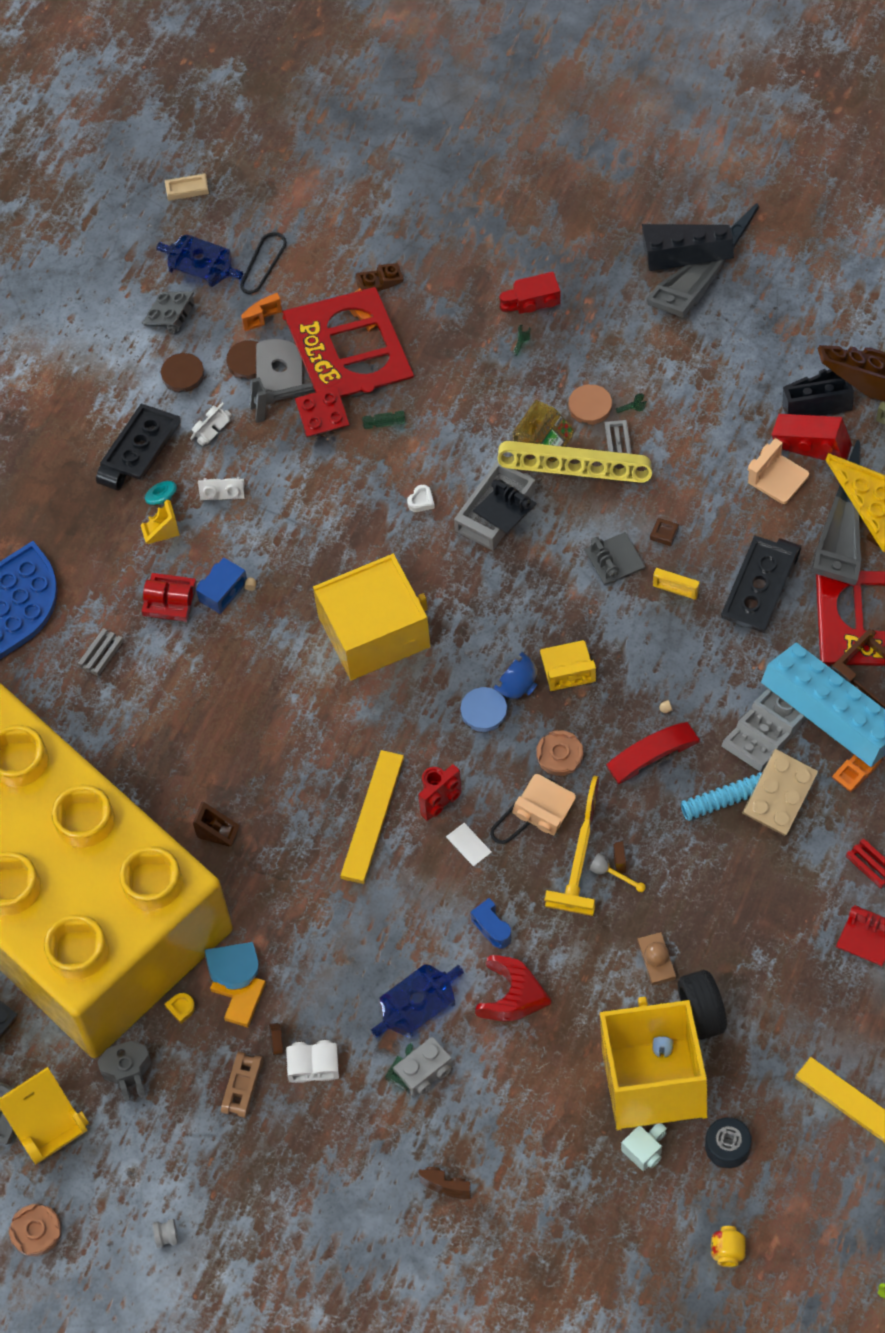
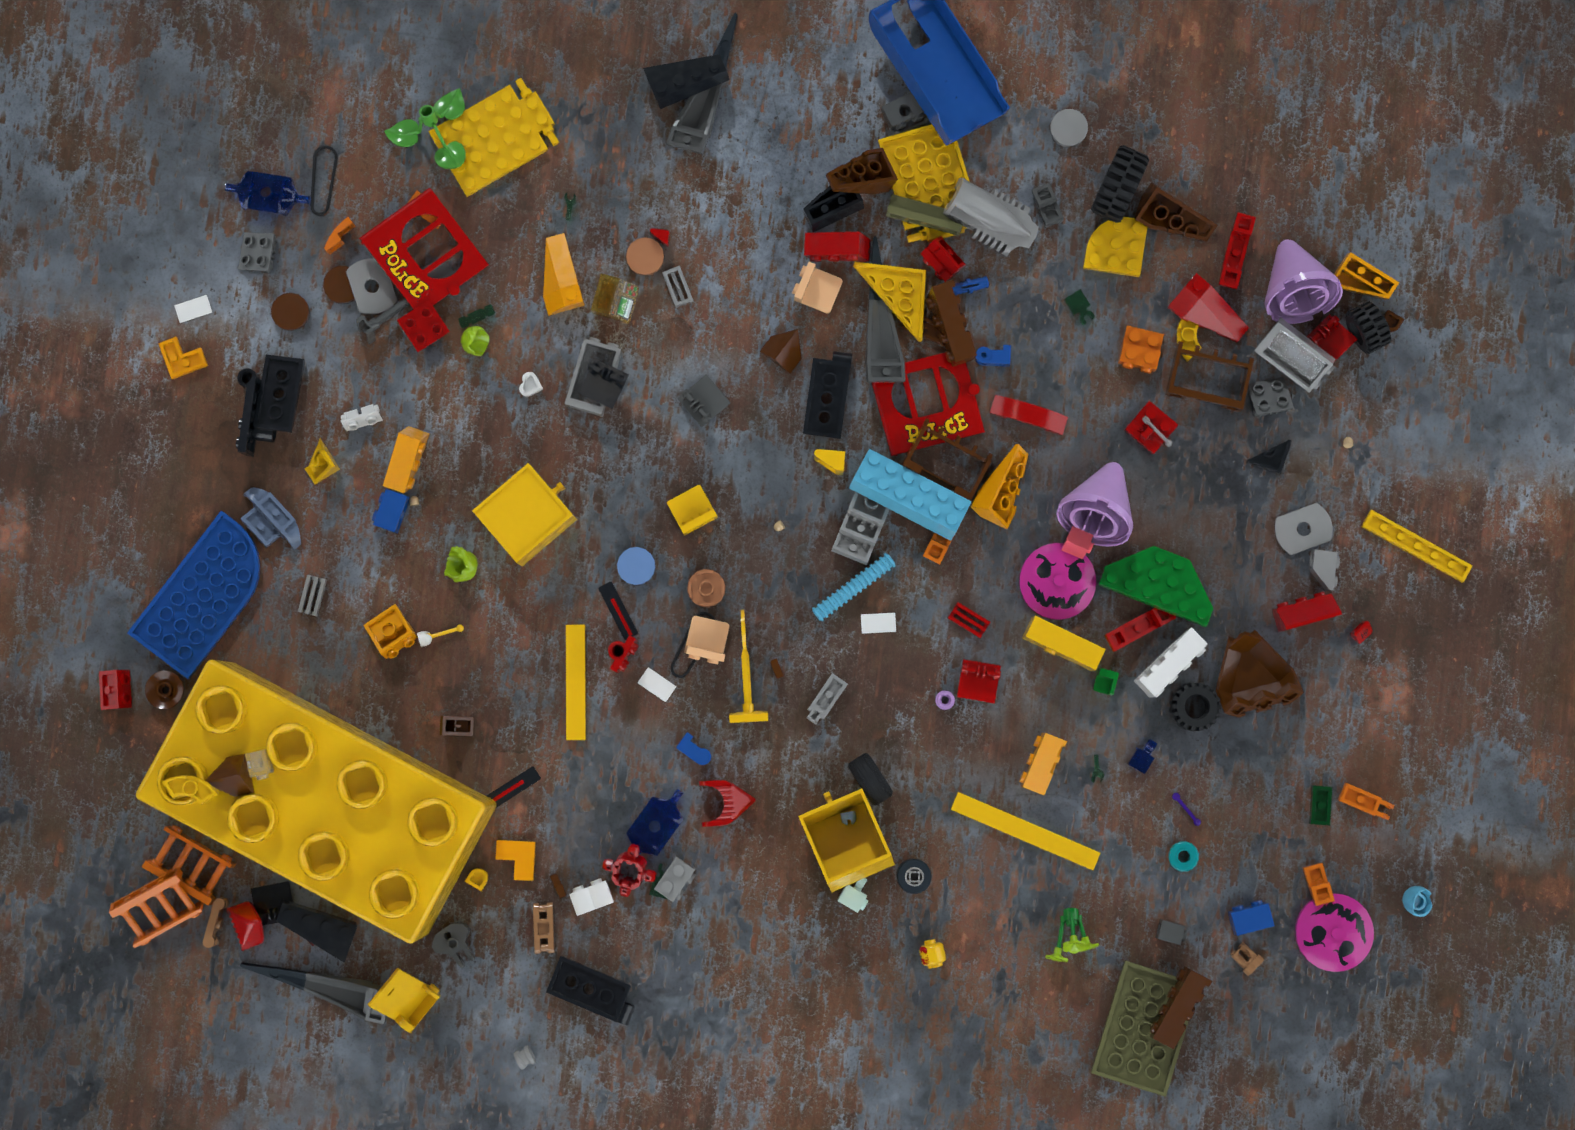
camera: 20 degrees left, 25 degrees up
nougat tile [9,1204,61,1256] -> none
red plate [141,573,197,622] -> none
teal piece [145,481,177,505] -> none
tan tile [165,174,209,201] -> none
white hinge [190,402,232,446] -> none
dark azure tile [205,942,258,989] -> none
reddish brown slope [355,263,404,291] -> none
reddish brown slope [419,1167,471,1199] -> none
blue cylinder [493,652,538,699] -> none
light yellow beam [498,441,652,483] -> none
red hinge [499,271,561,314] -> none
hinge [589,853,646,892] -> none
red slope [606,722,700,785] -> none
clear green hand [615,393,647,413] -> none
medium nougat tile [637,932,676,986] -> none
reddish brown tile [650,518,679,546] -> none
yellow tile [653,568,700,600] -> none
tan plate [742,749,818,836] -> none
none -> light orange tile [158,337,208,379]
none -> white sticker [174,295,212,323]
none -> black hinge [236,368,261,457]
none -> sand blue plate [241,487,301,550]
none -> light orange plate [363,604,418,659]
none -> light orange wedge [383,426,430,494]
none -> bright green plant [384,88,466,169]
none -> hinge [417,624,464,647]
none -> yellow plate [428,78,559,197]
none -> lime hair [444,545,478,582]
none -> lime hair [460,326,489,356]
none -> black sticker [487,766,541,808]
none -> light orange wedge [543,233,585,316]
none -> black hinge [546,956,635,1025]
none -> black sticker [598,582,638,640]
none -> red piece [602,844,657,897]
none -> red slope [650,228,670,247]
none -> reddish brown slope [760,329,802,374]
none -> light grey hinge [807,673,848,725]
none -> yellow tile [814,449,845,475]
none -> white sticker [861,613,896,634]
none -> lavender plate [935,691,955,710]

